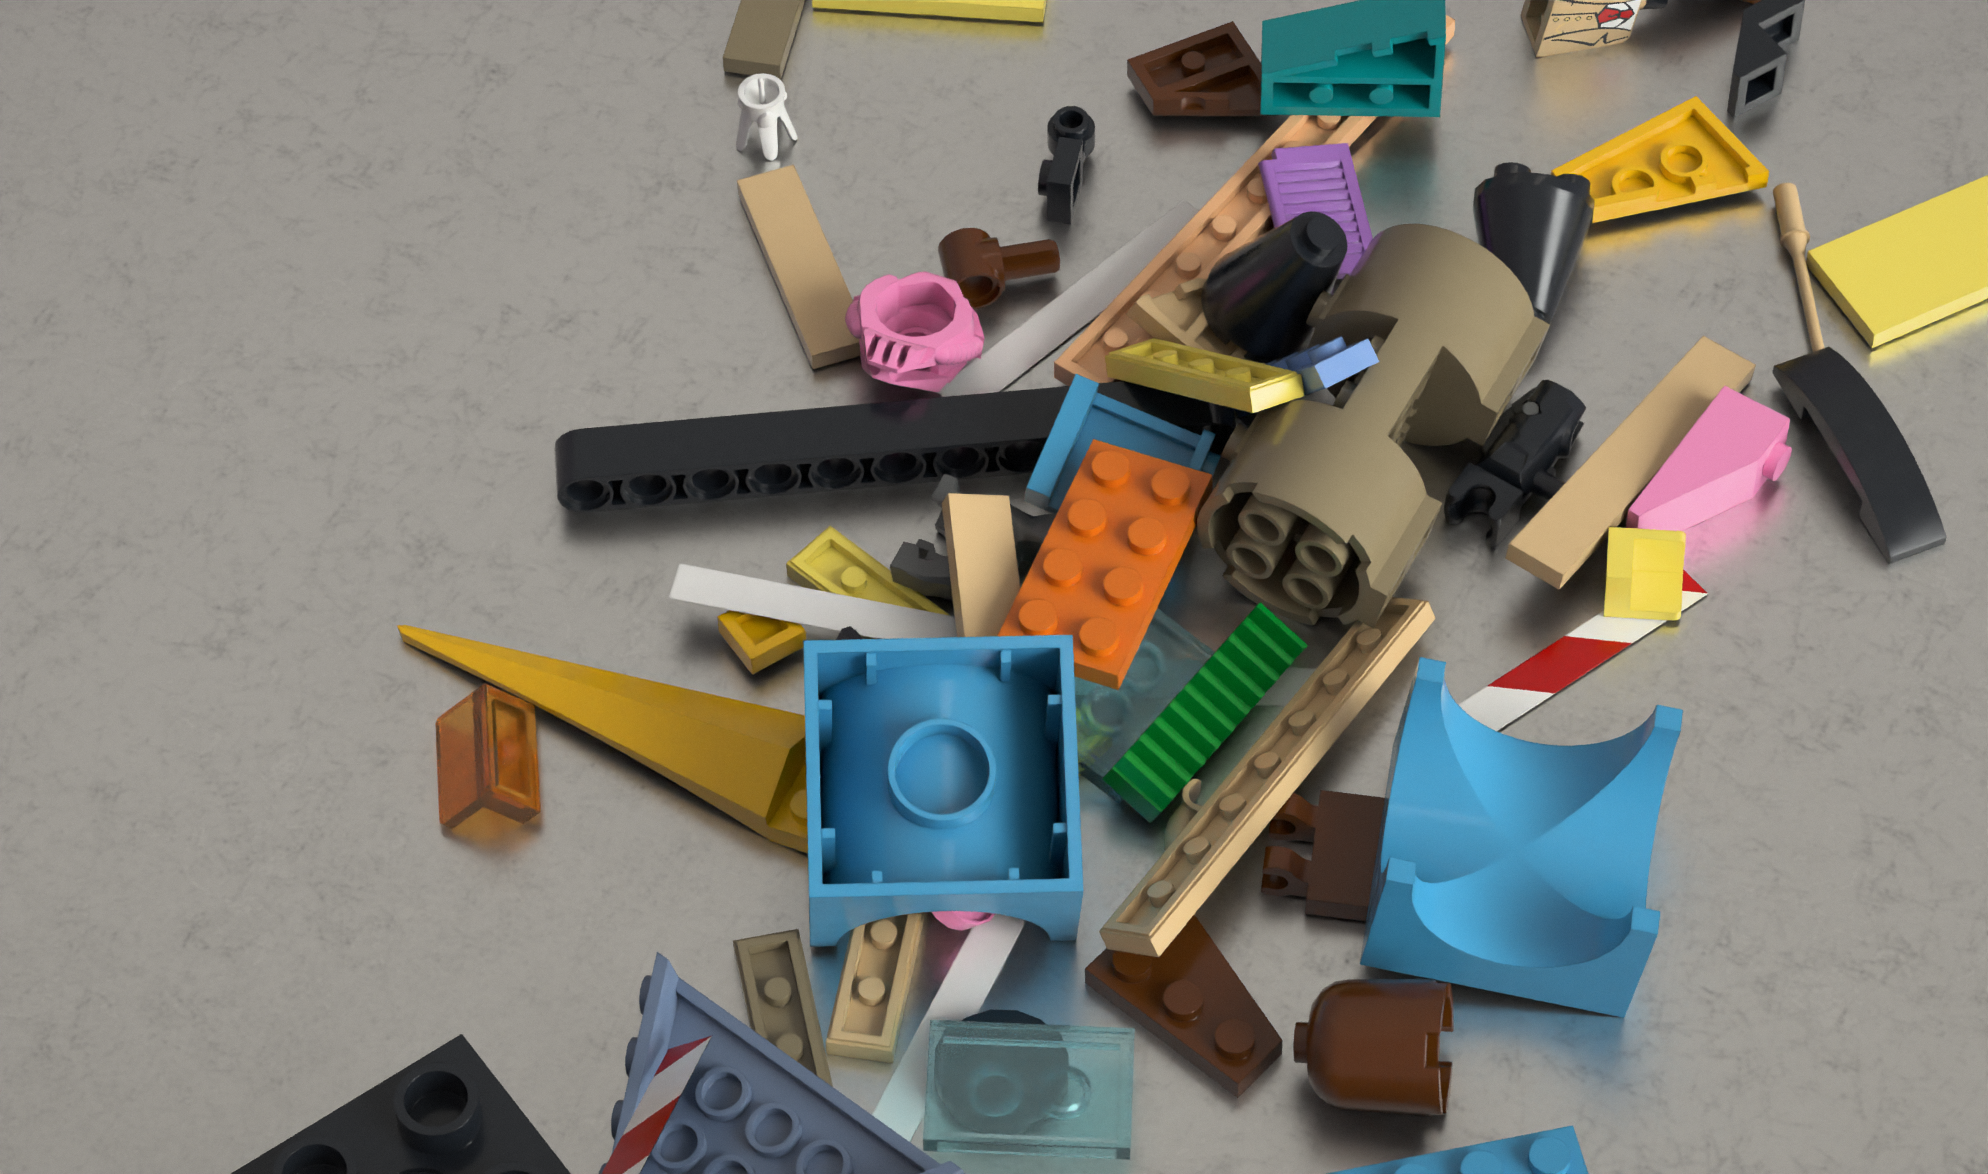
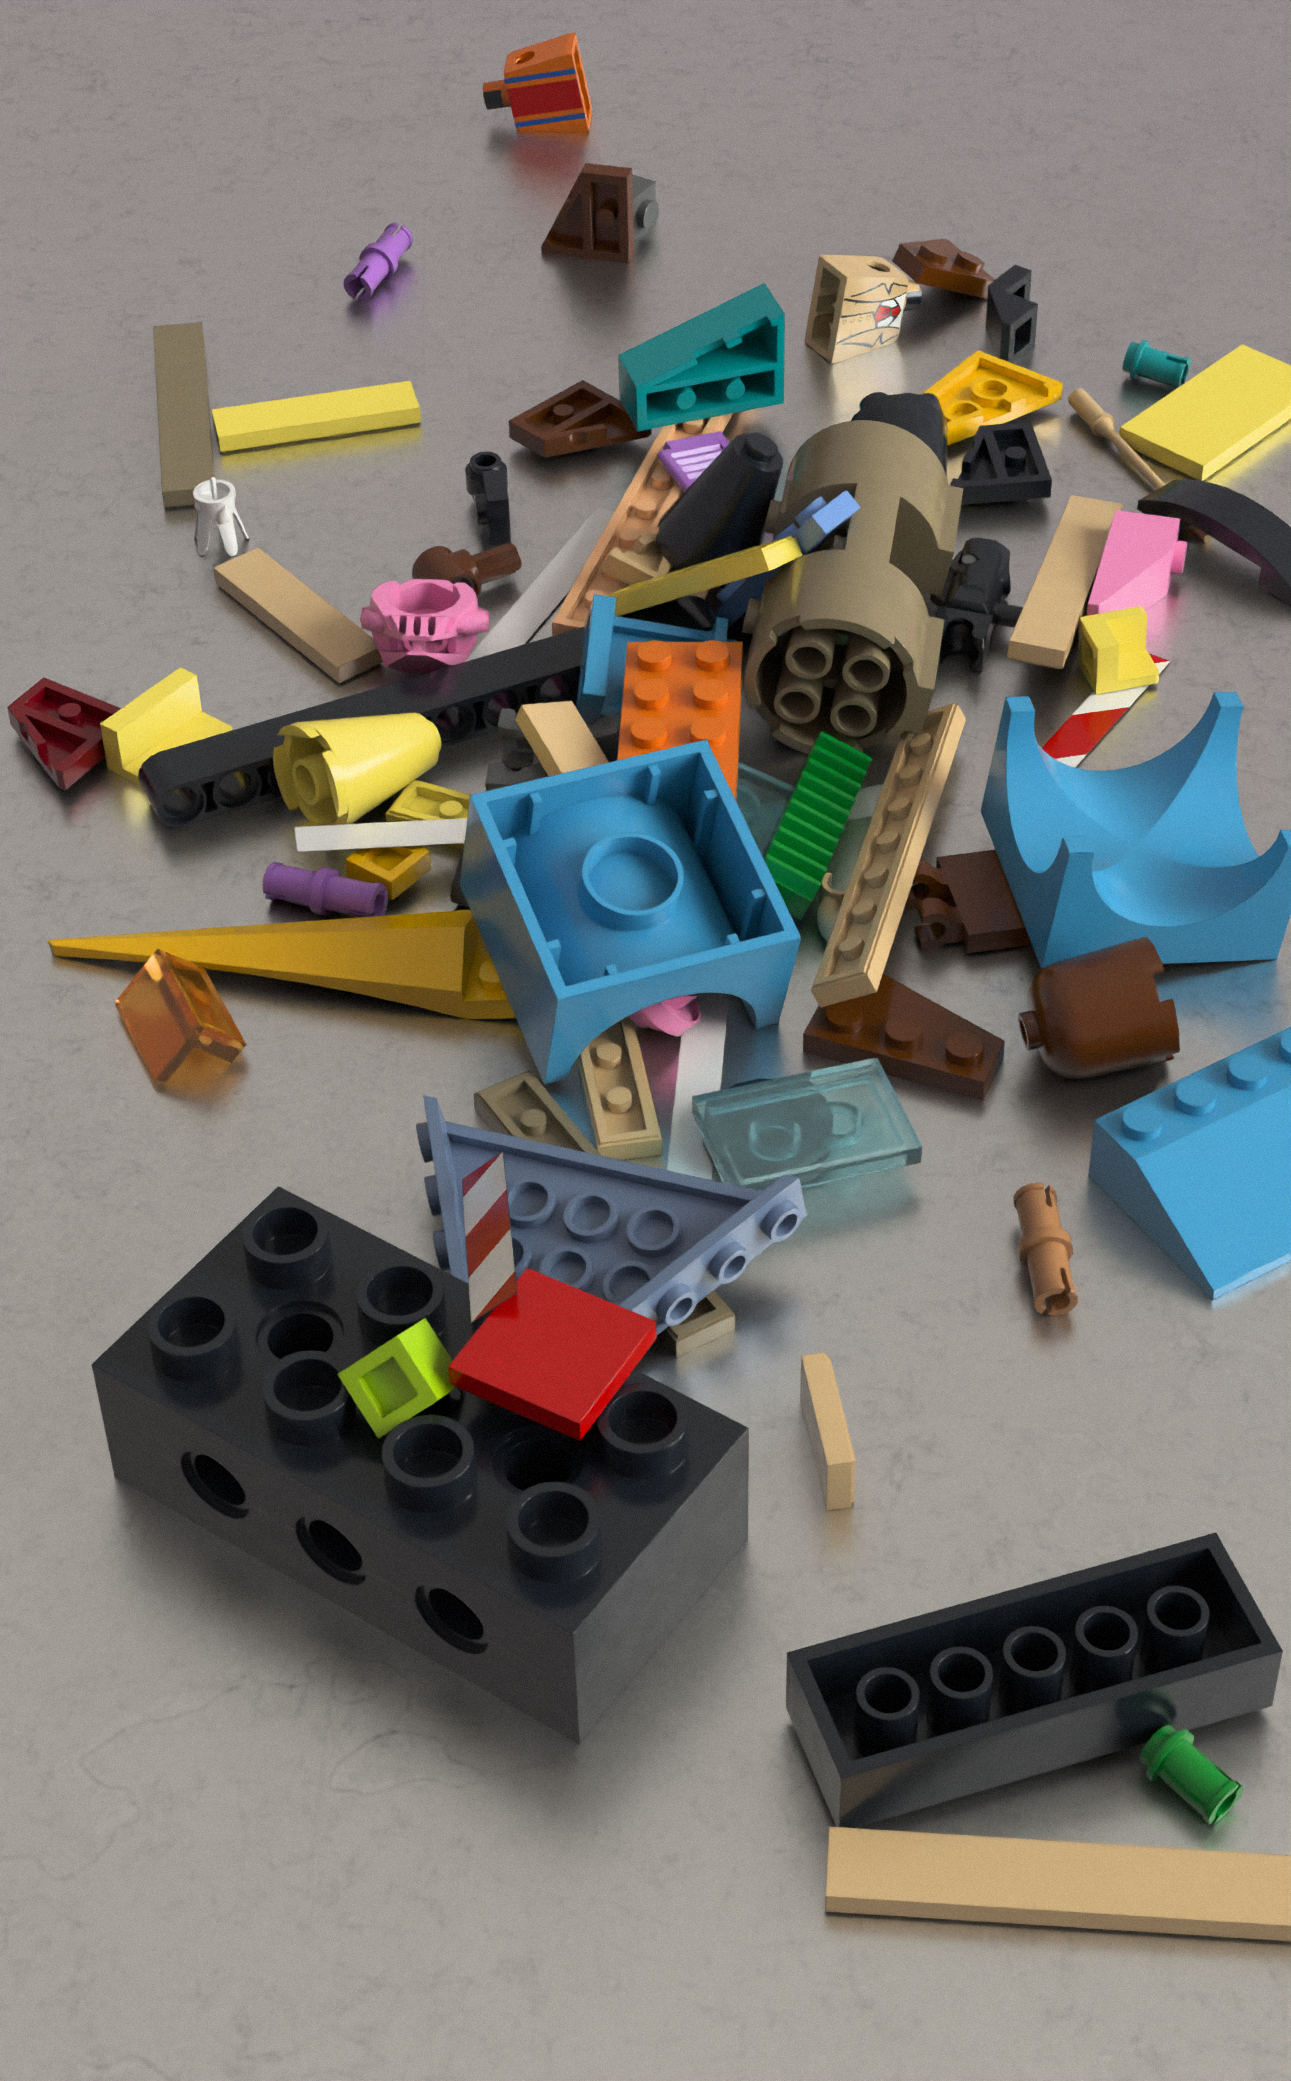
camera: 20 degrees left, 10 degrees down
none -> dark red wing [7,677,121,791]
none -> light yellow panel [100,667,233,786]
none -> medium lavender pin [262,862,388,917]
none -> light yellow cone [273,712,442,827]
none -> black wing [950,422,1052,505]
none -> teal pin [1122,340,1191,389]

